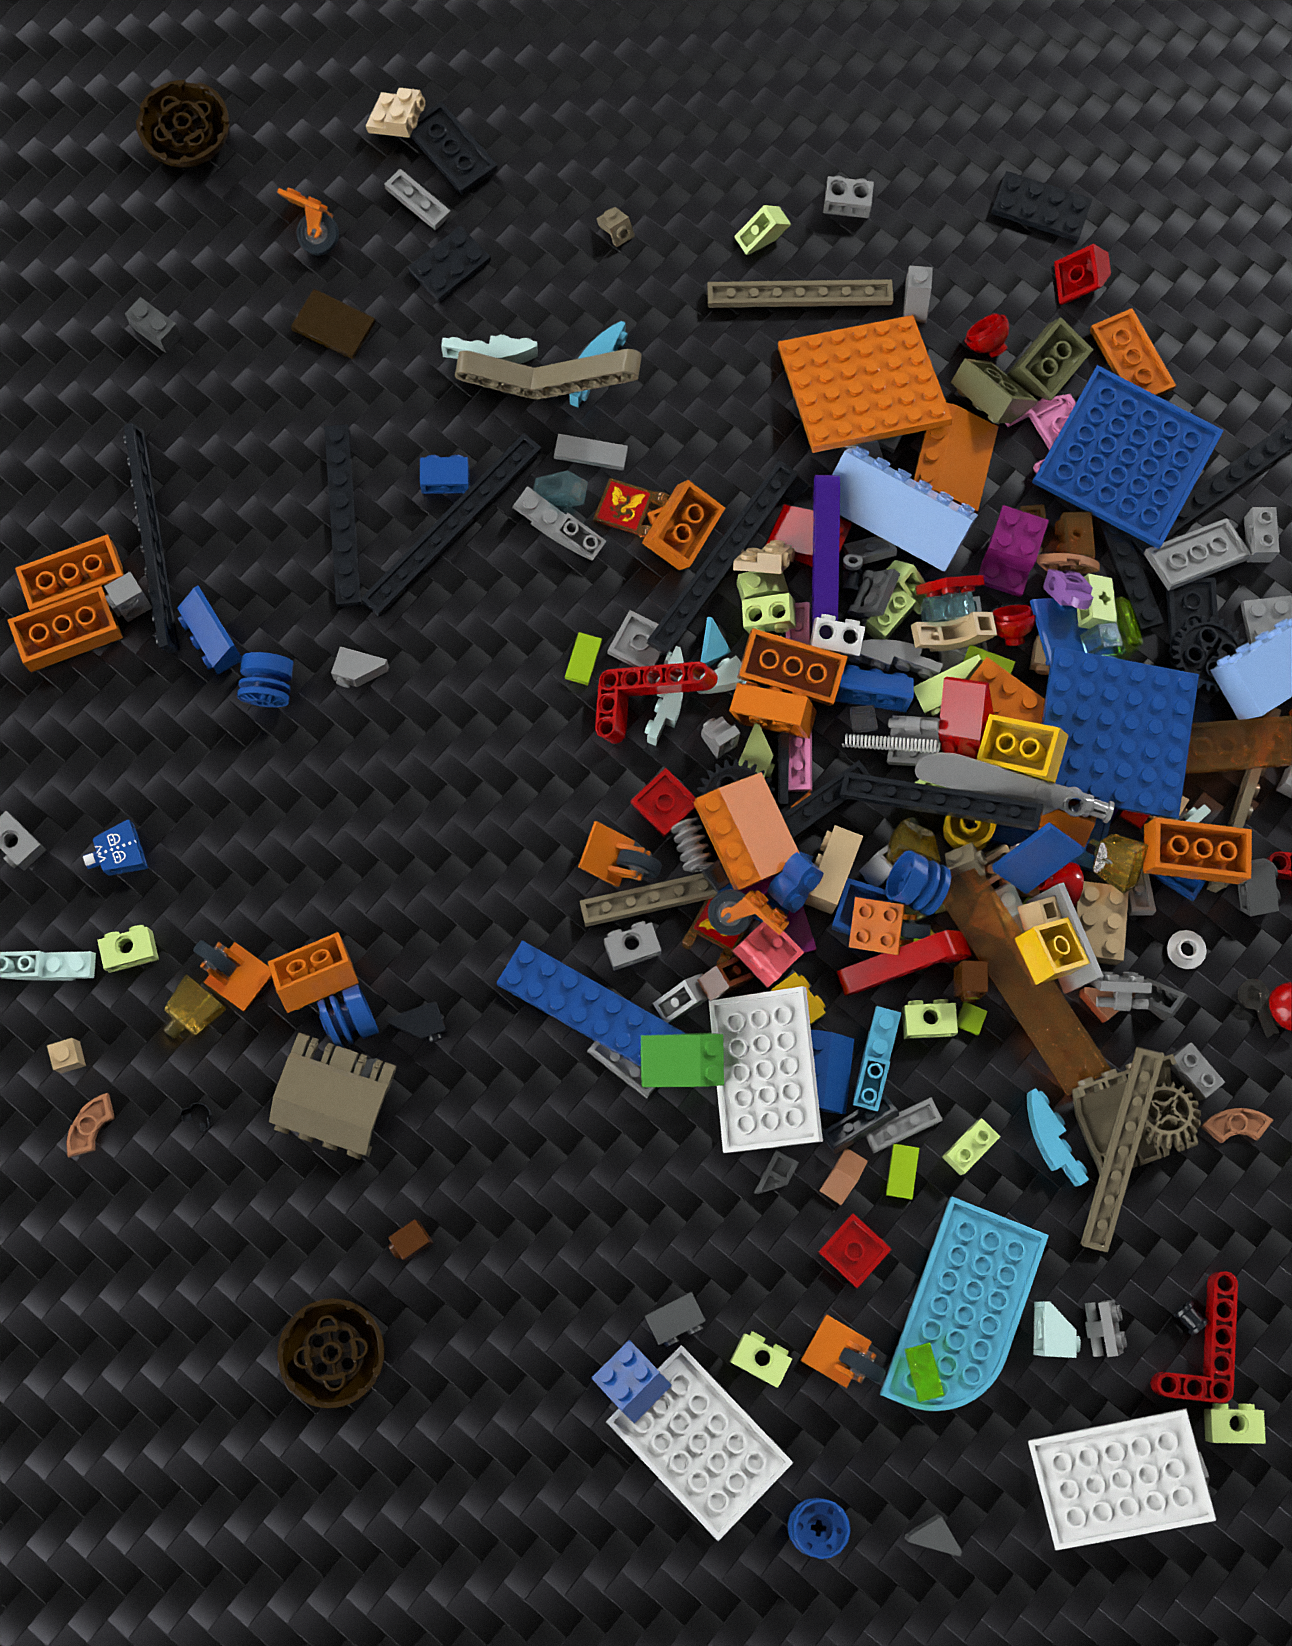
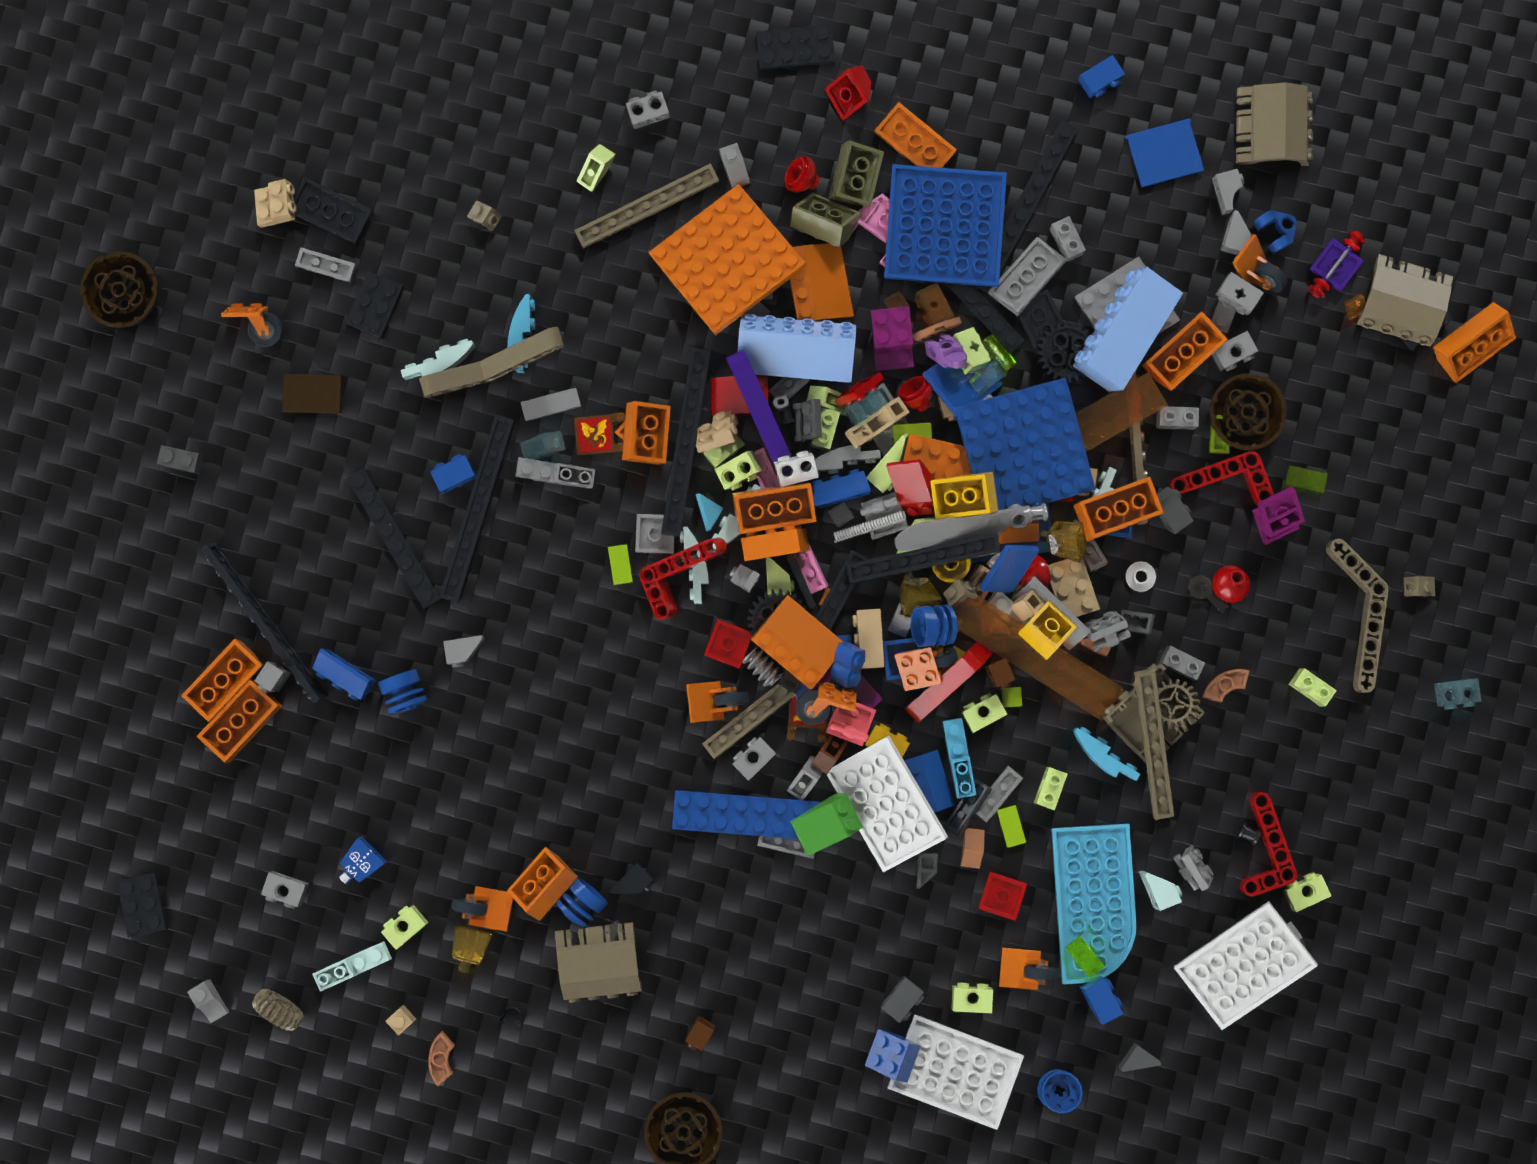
camera: 20 degrees left, 10 degrees up
none -> blue brick [1079,976,1124,1025]

